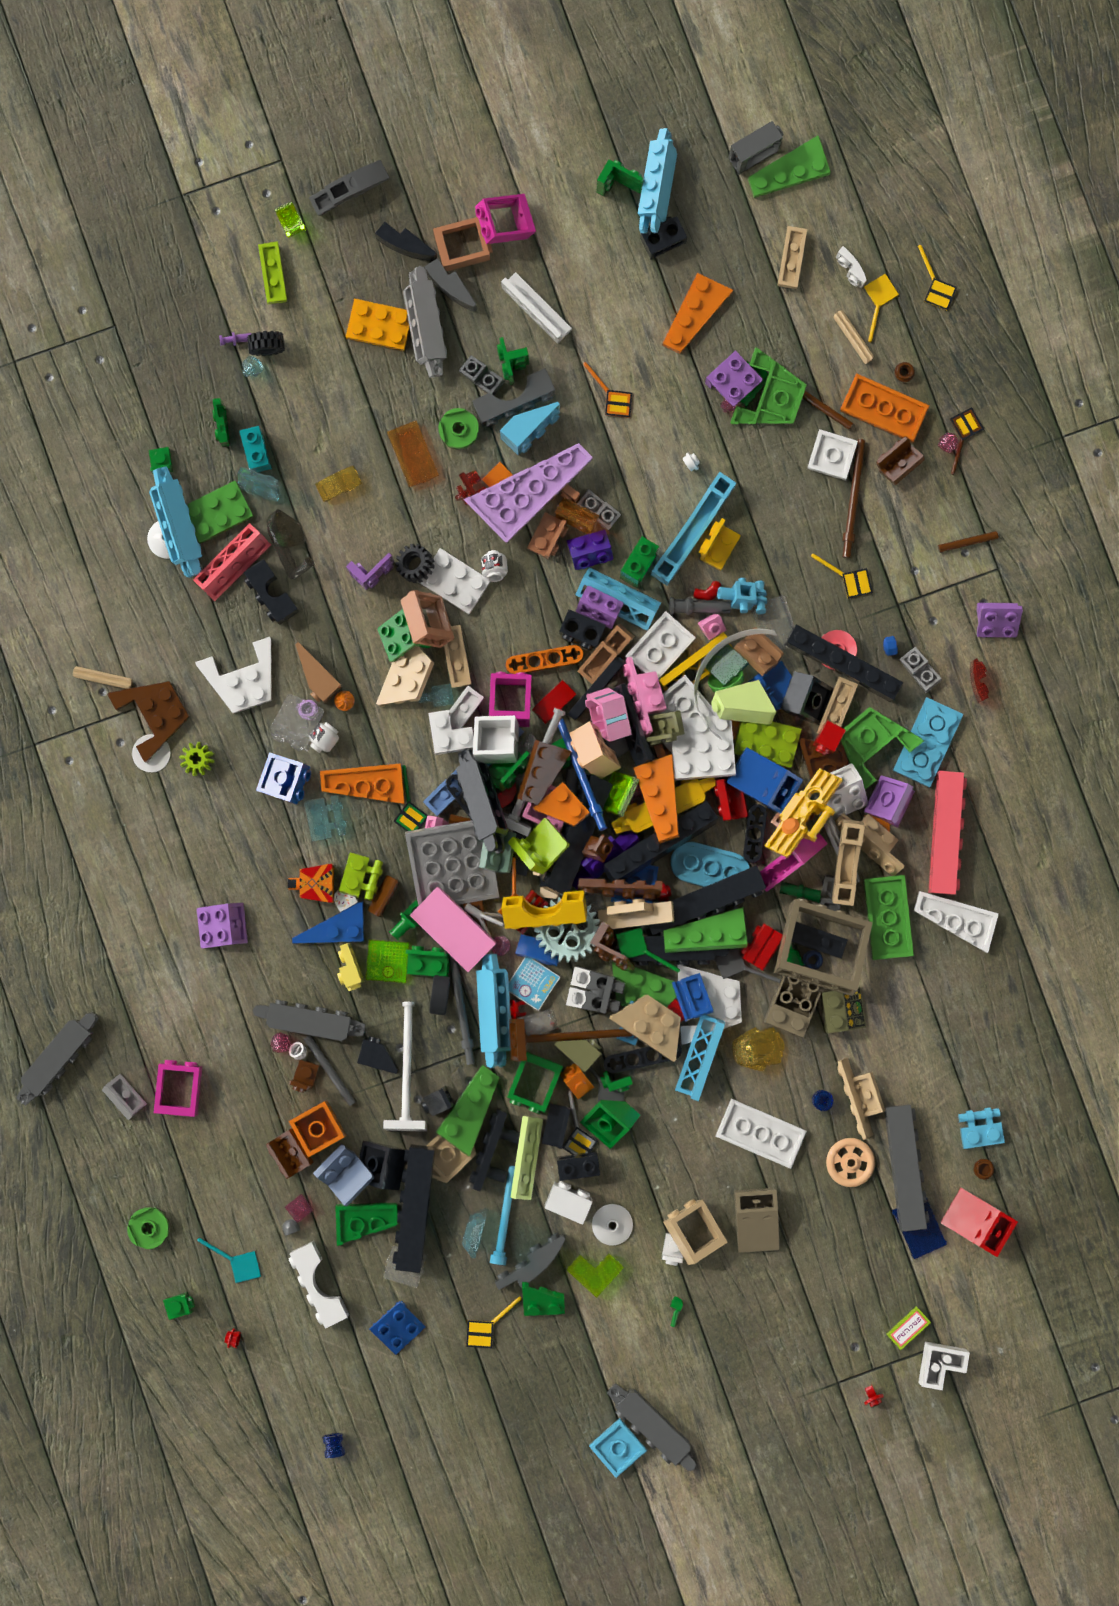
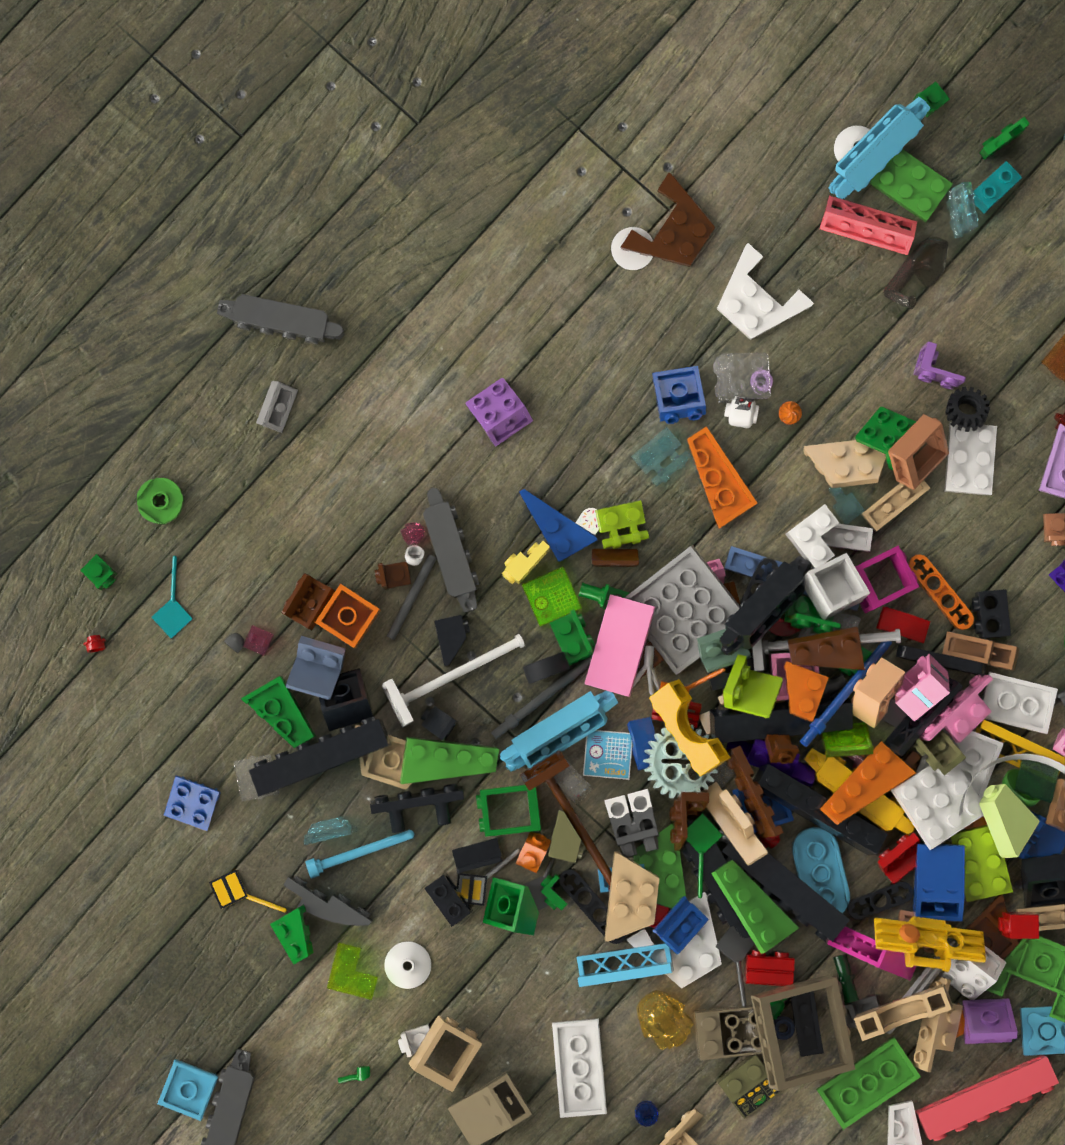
camera: 60 degrees right, 0 degrees up
tan axle [73,666,133,689] -> none
dark pink window [154,1060,202,1117] -> none
lime gear [179,742,215,776] -> none
black arch [244,559,299,625] -> none
torso [288,864,334,903] -> none
white arch [289,1241,349,1329] -> none
medium nougat slope [295,642,342,704] -> none
clear yellow slope [315,465,362,502] -> none
clear blue wheel [322,1433,345,1458] -> none
piece [393,765,428,831] -> none
white head [481,550,508,582] -> none
clear pink plate [491,936,511,956] -> none
red plate [510,1000,526,1019] -> none
yellowish green plate [510,1116,543,1200] -> none
white piece [545,1181,593,1225] -> none
medium azure fence [575,567,661,630] -> none
medium lavender bracket [576,586,623,629] -> none

